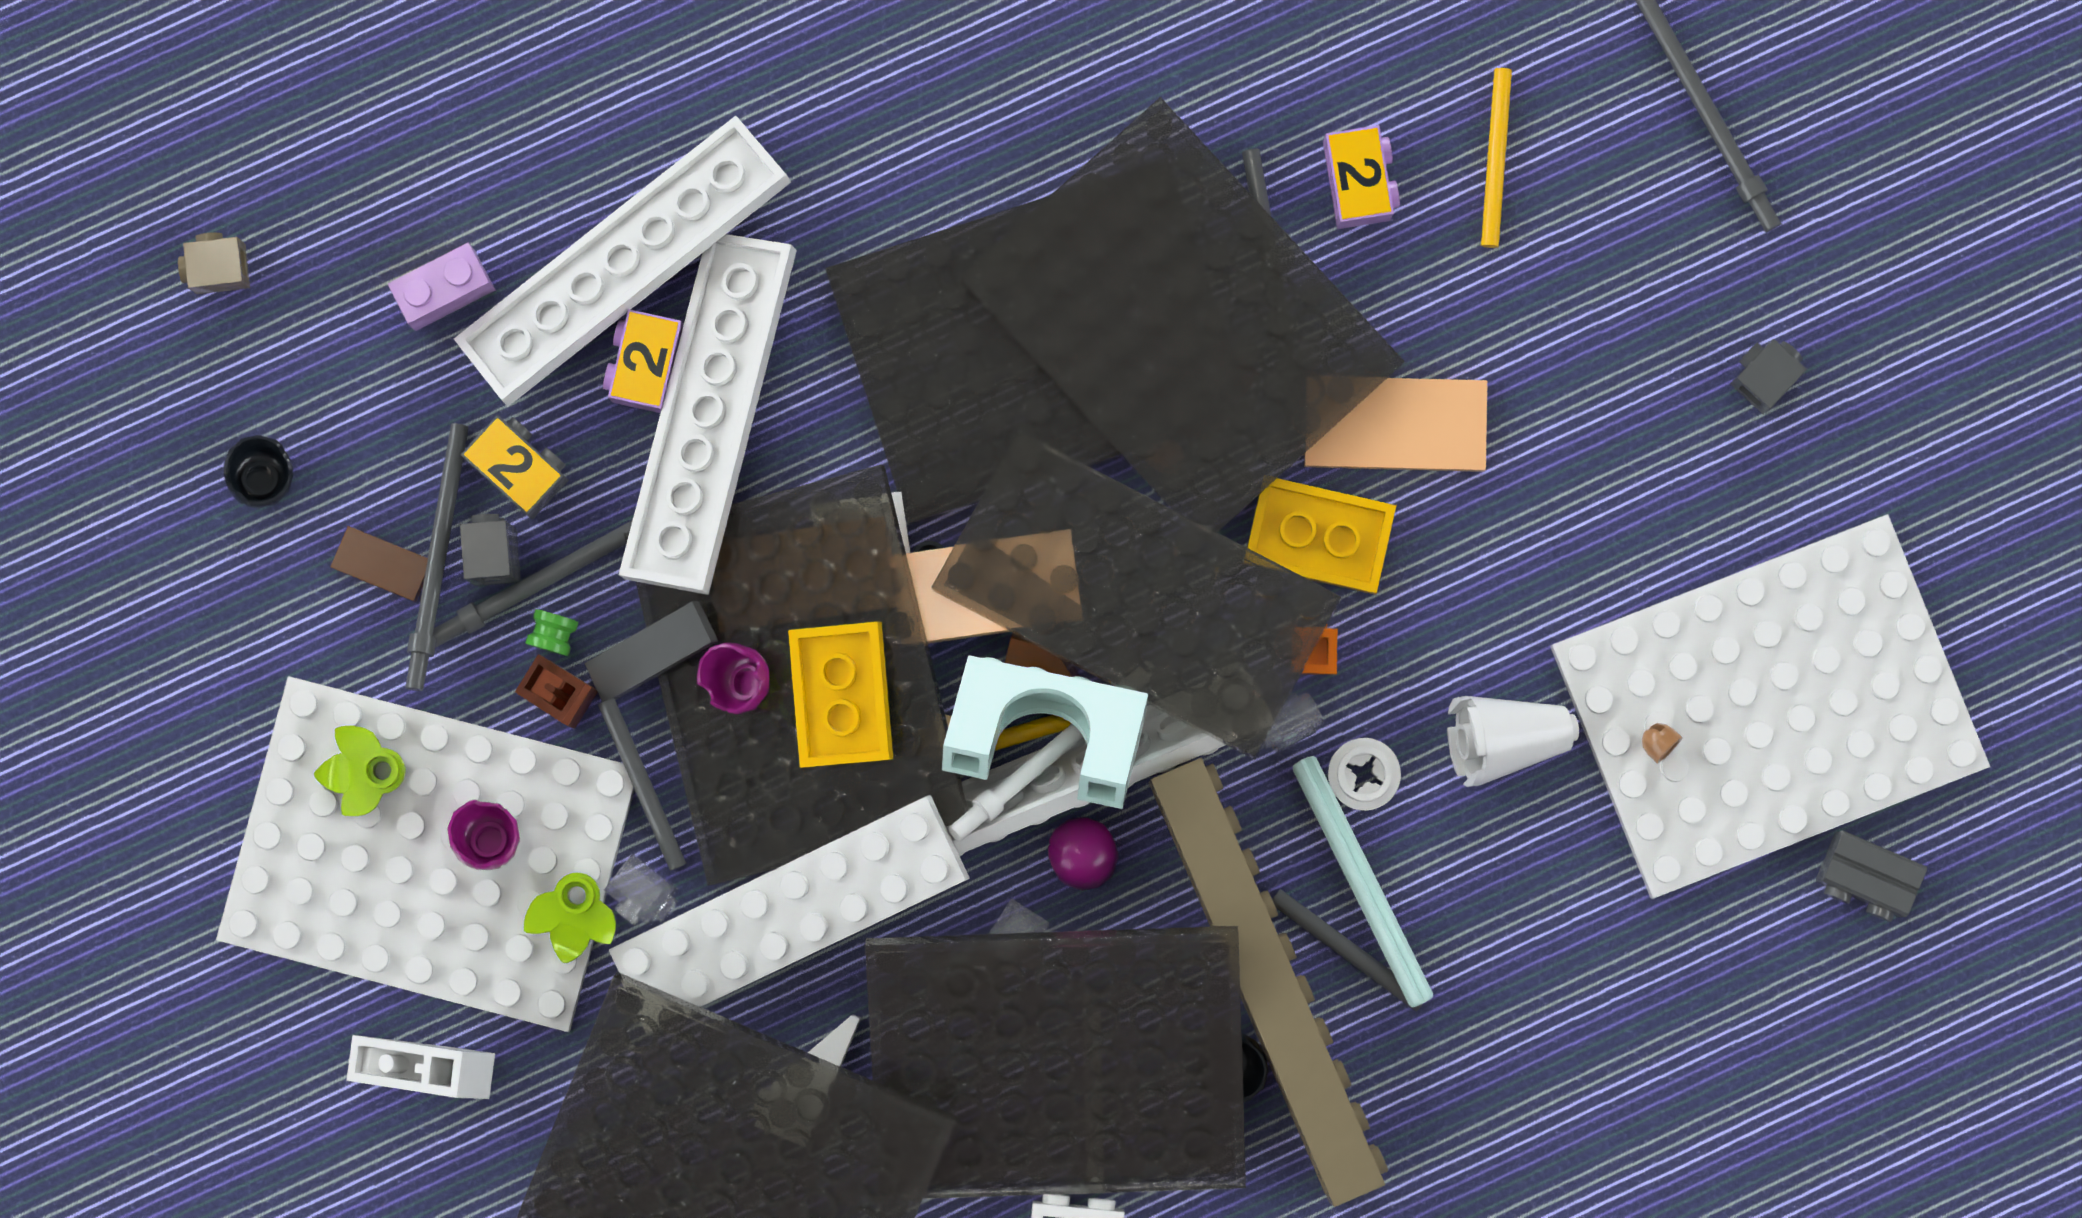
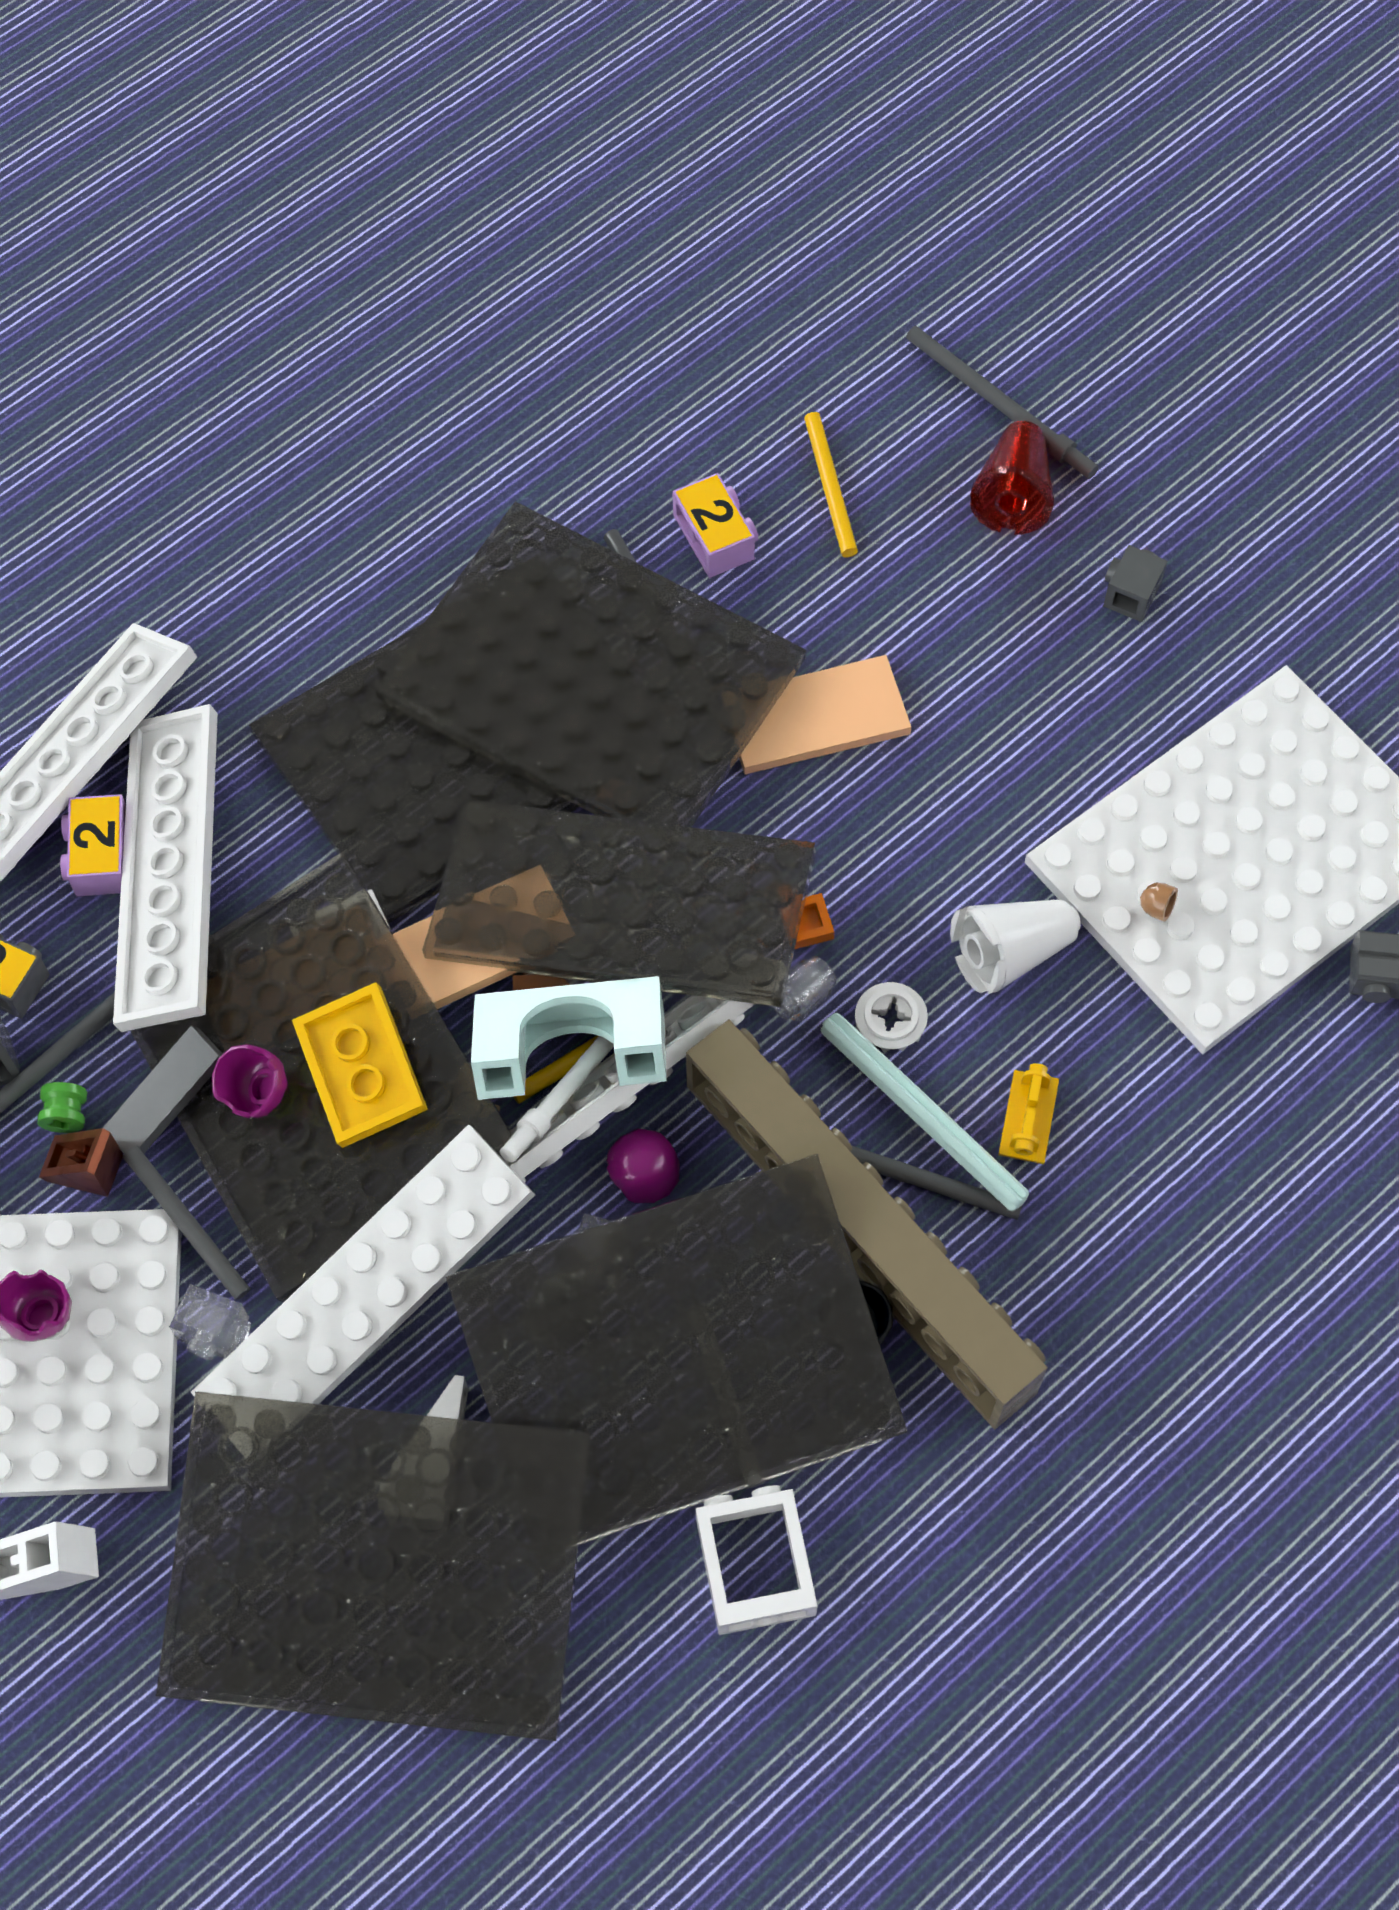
camera: 15 degrees left, 20 degrees down
lime plate [524,873,616,963] -> none
yellow plate [1243,475,1396,595] -> none
none -> clear red cone [970,421,1054,535]
none -> yellow hinge [998,1063,1059,1164]

